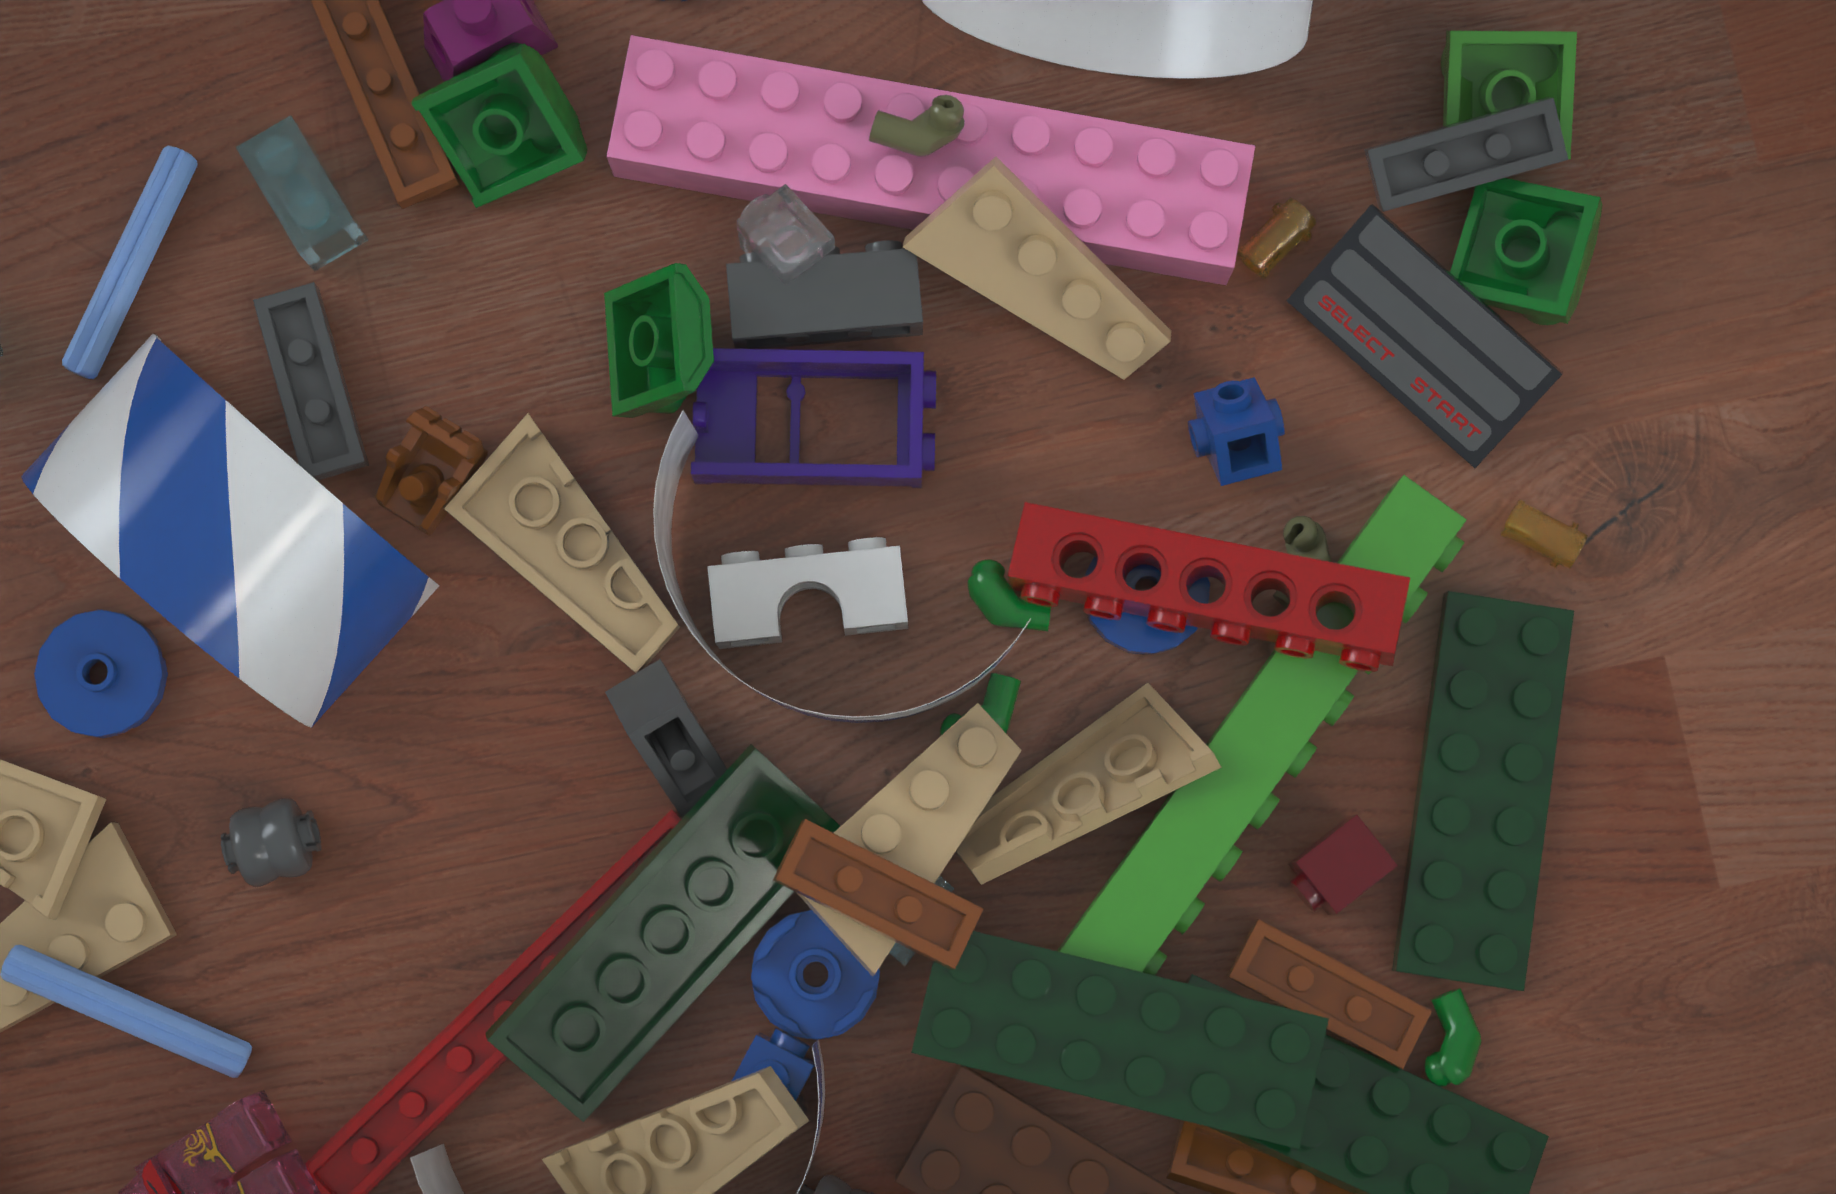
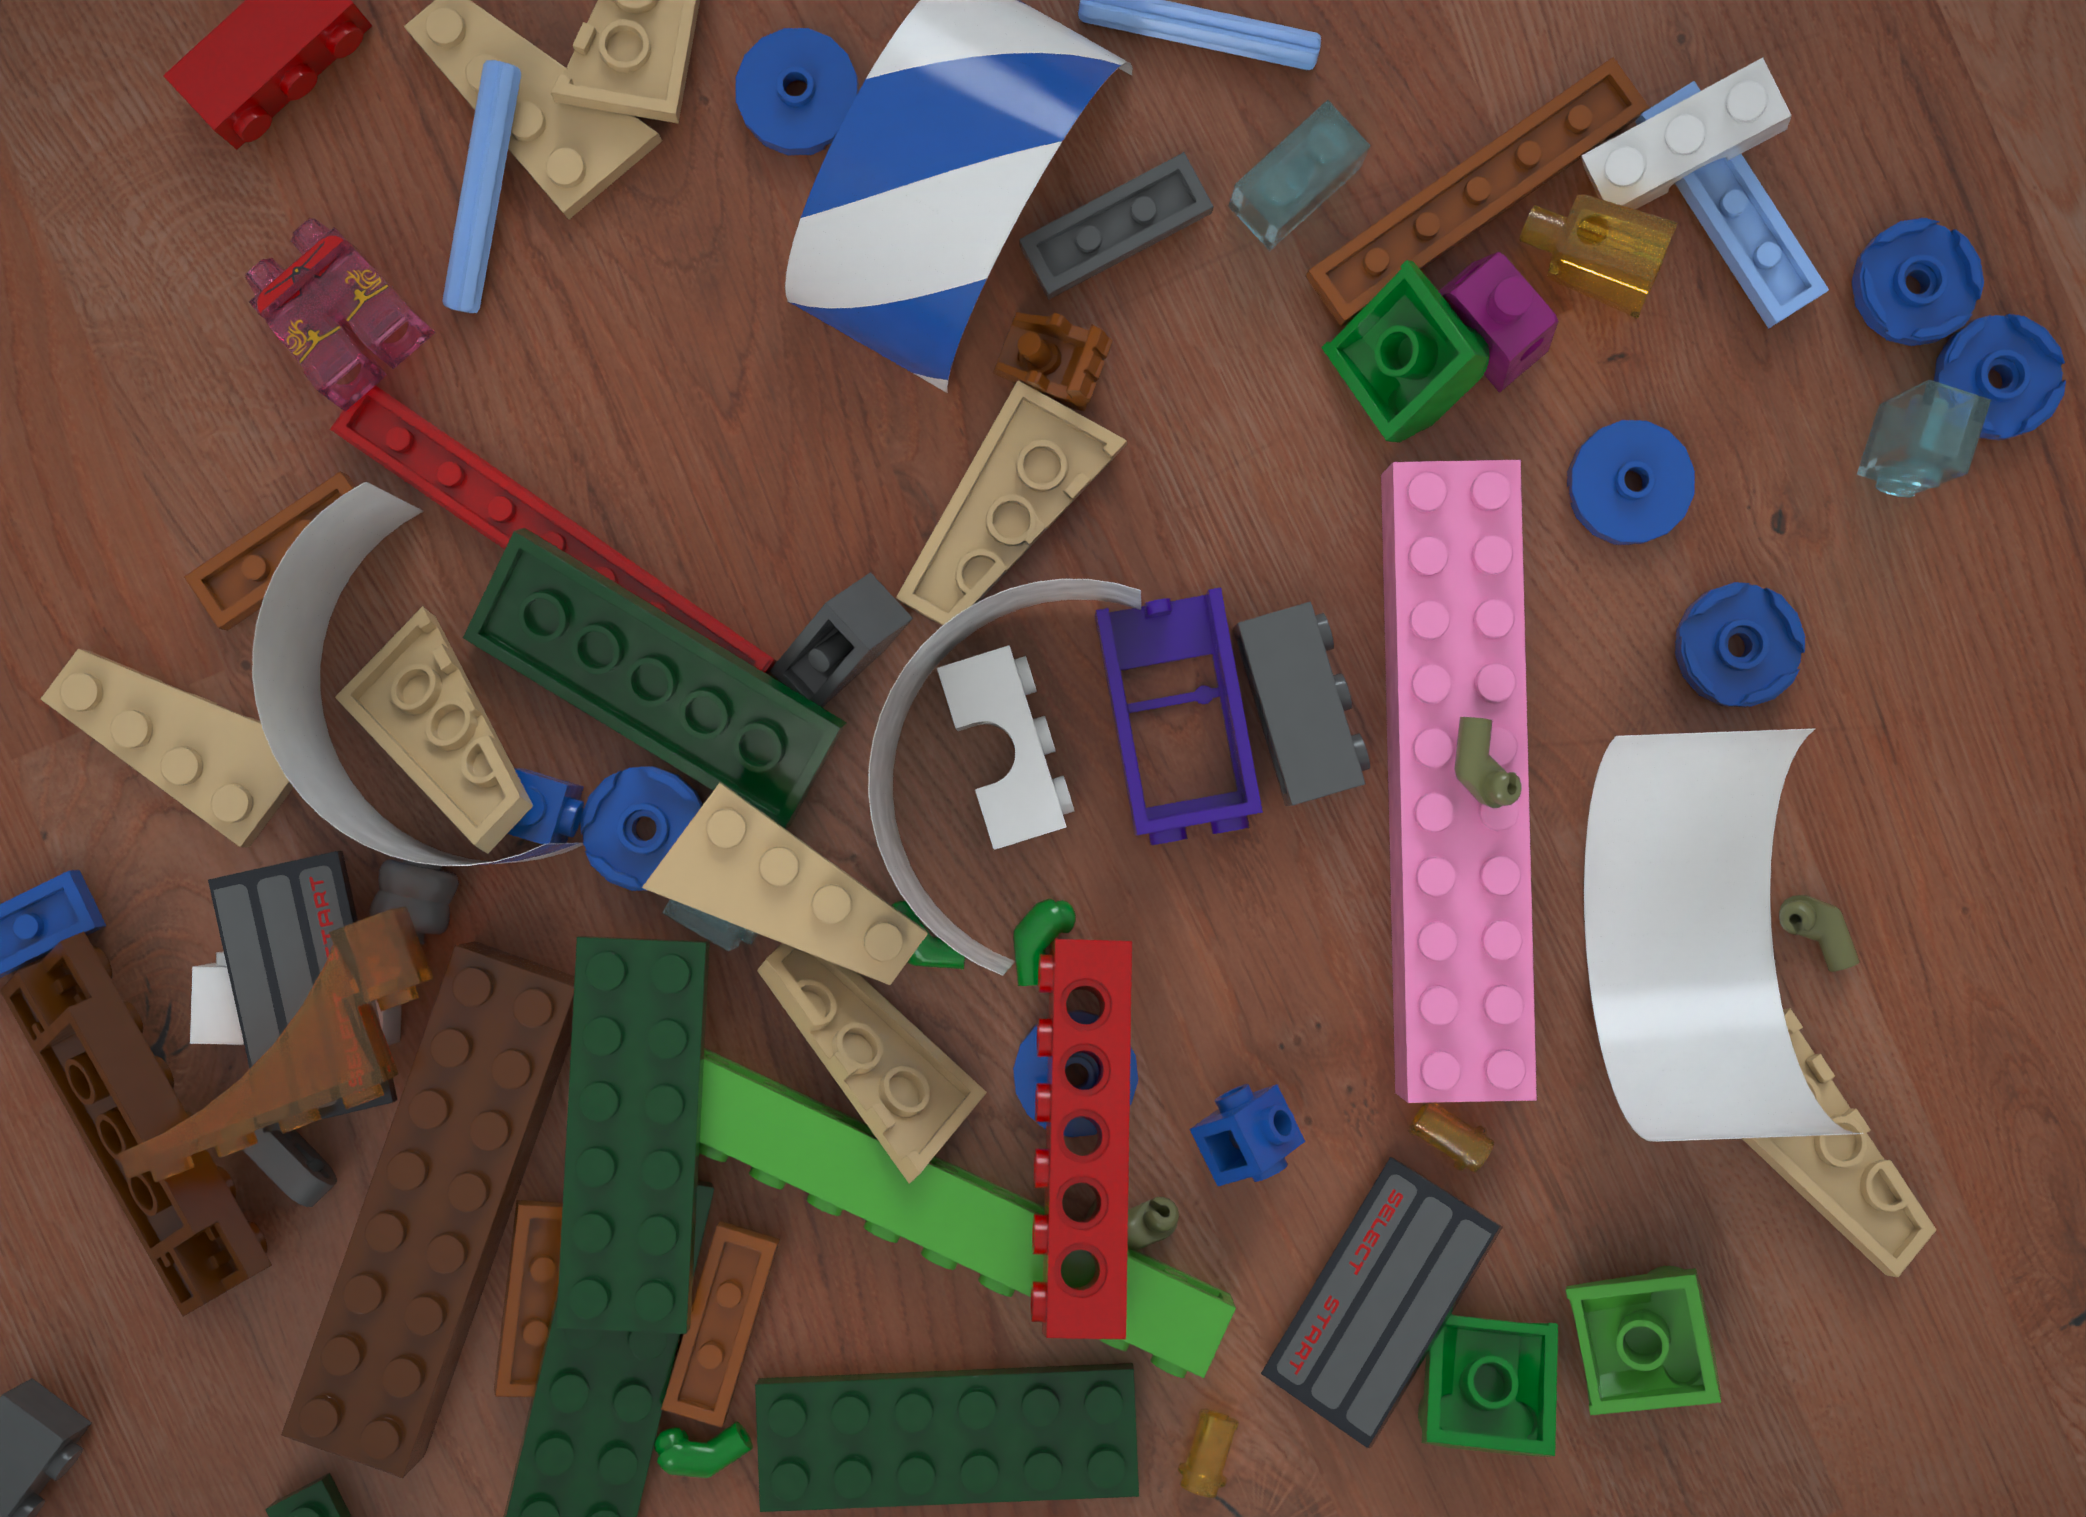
camera: 80 degrees right, 5 degrees up
dark grey piece [221,798,322,887] -> none
green slope [604,263,714,418] -> none
clear bracket [736,184,835,285] -> none
dark orange plate [773,819,984,969] -> none
tan wing [903,157,1171,380] -> none
dark red brick [1288,814,1398,915] -> none
dark grey plate [1364,97,1568,212] -> none

